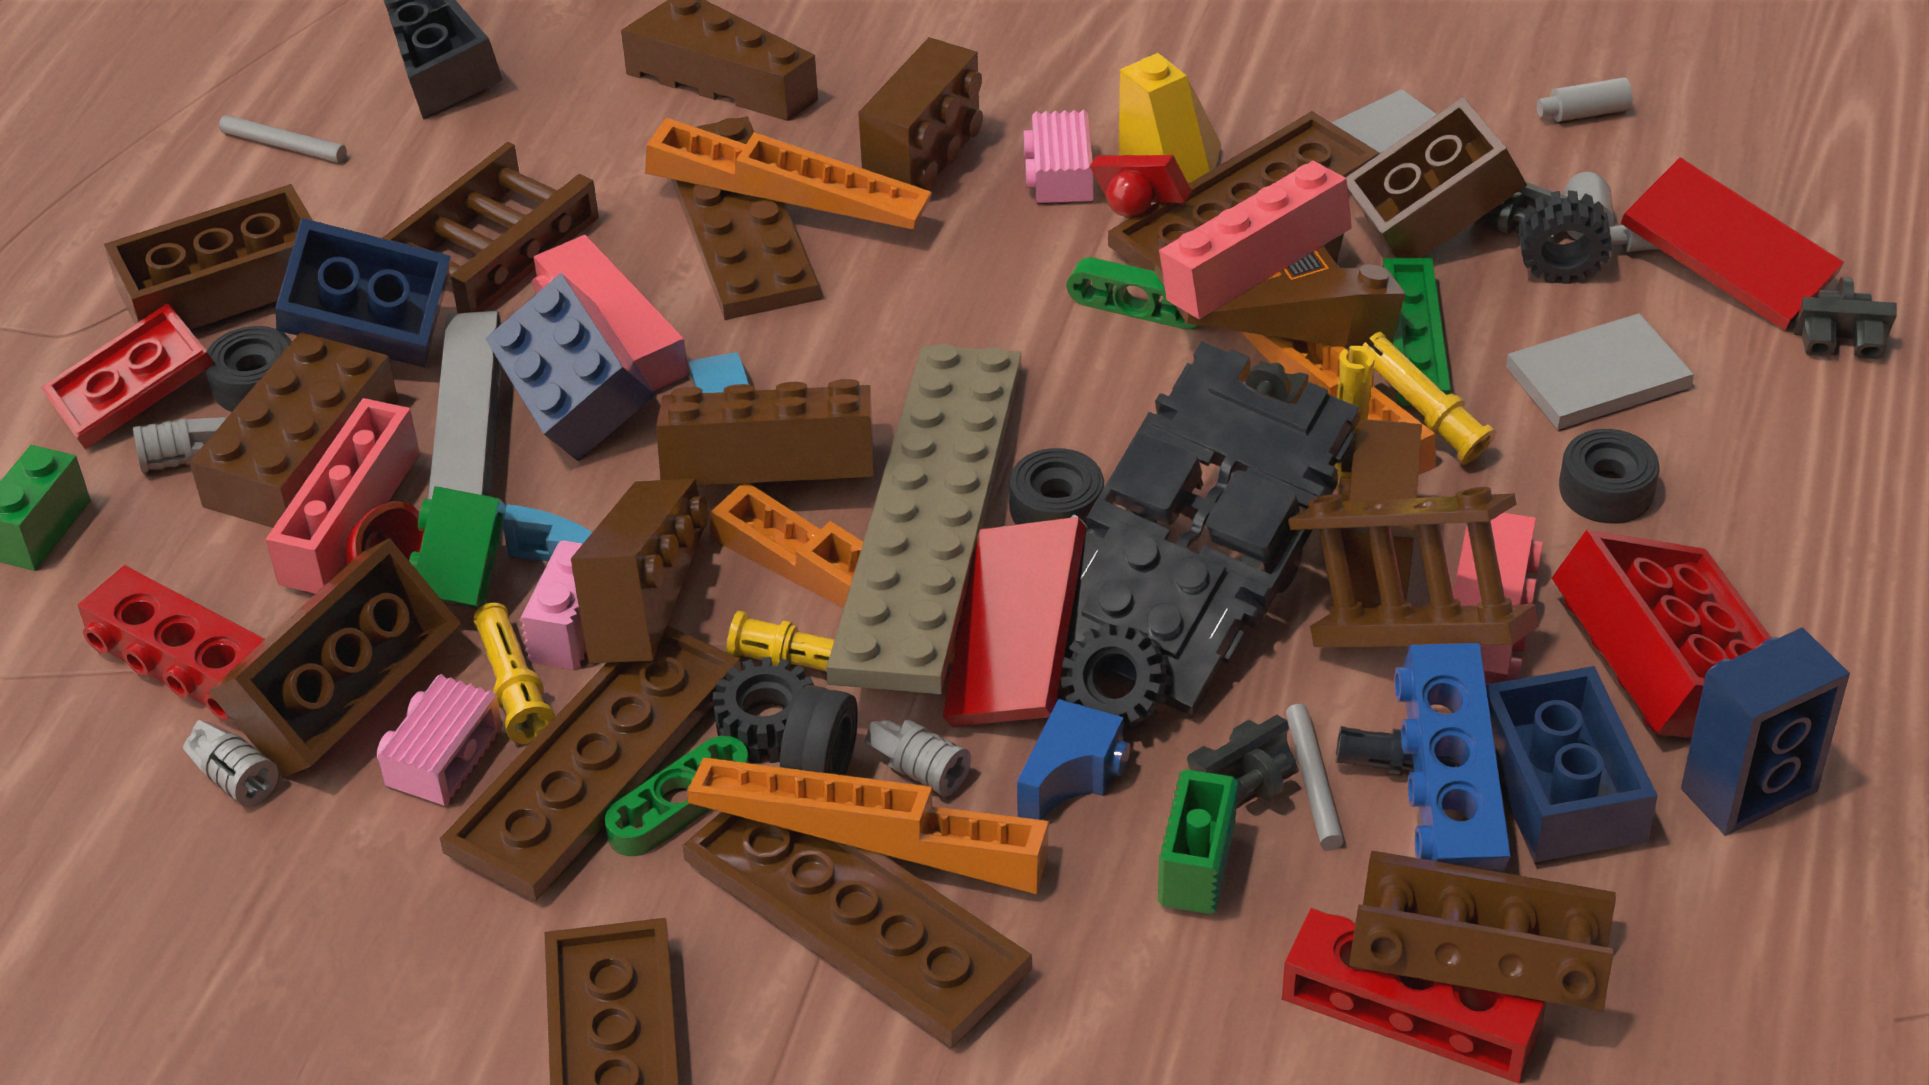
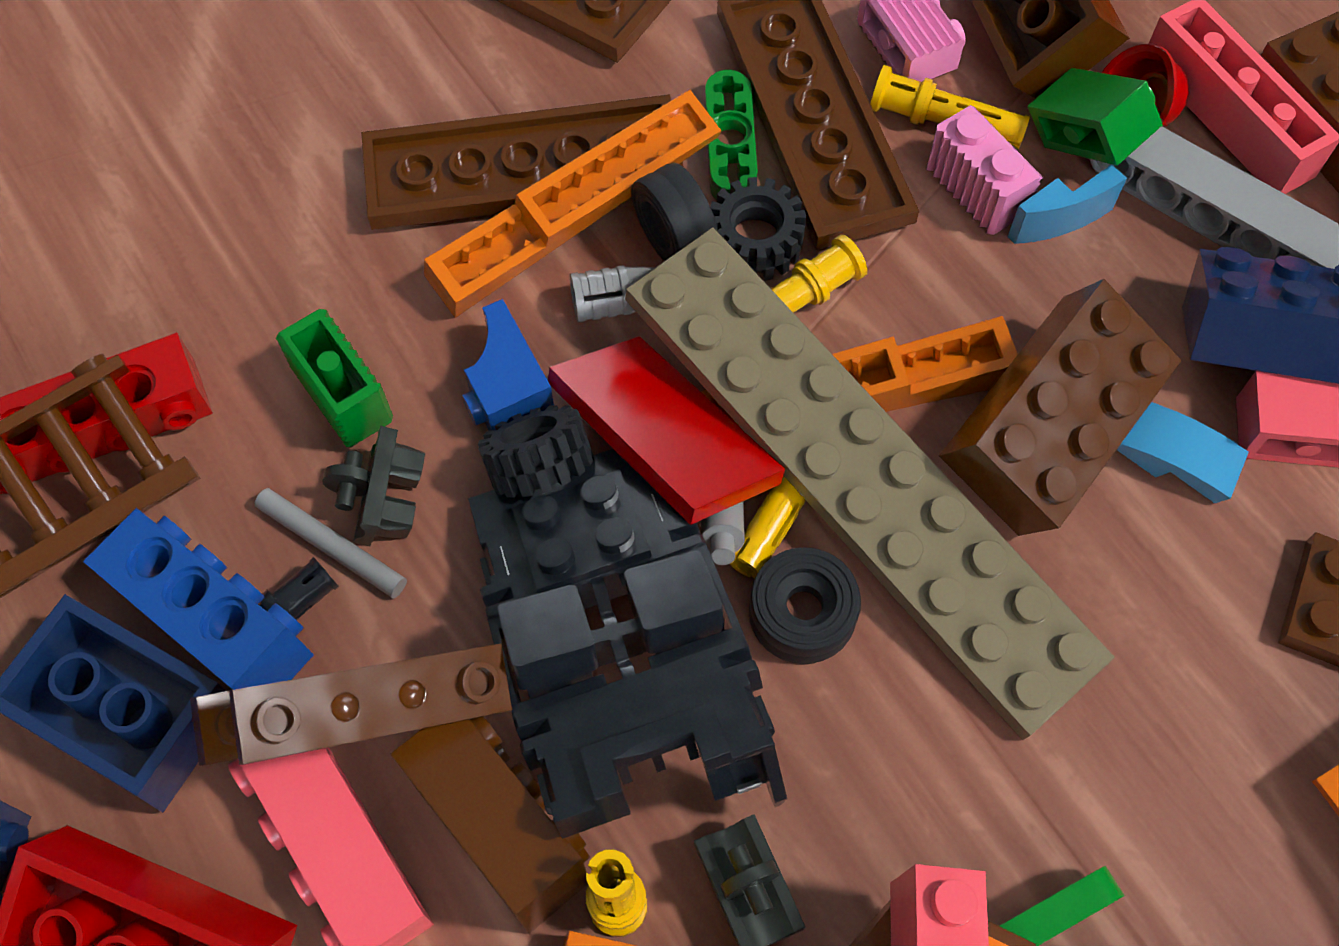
camera: 130 degrees right, 20 degrees up
reddish brown wedge [570,478,708,663] -> none

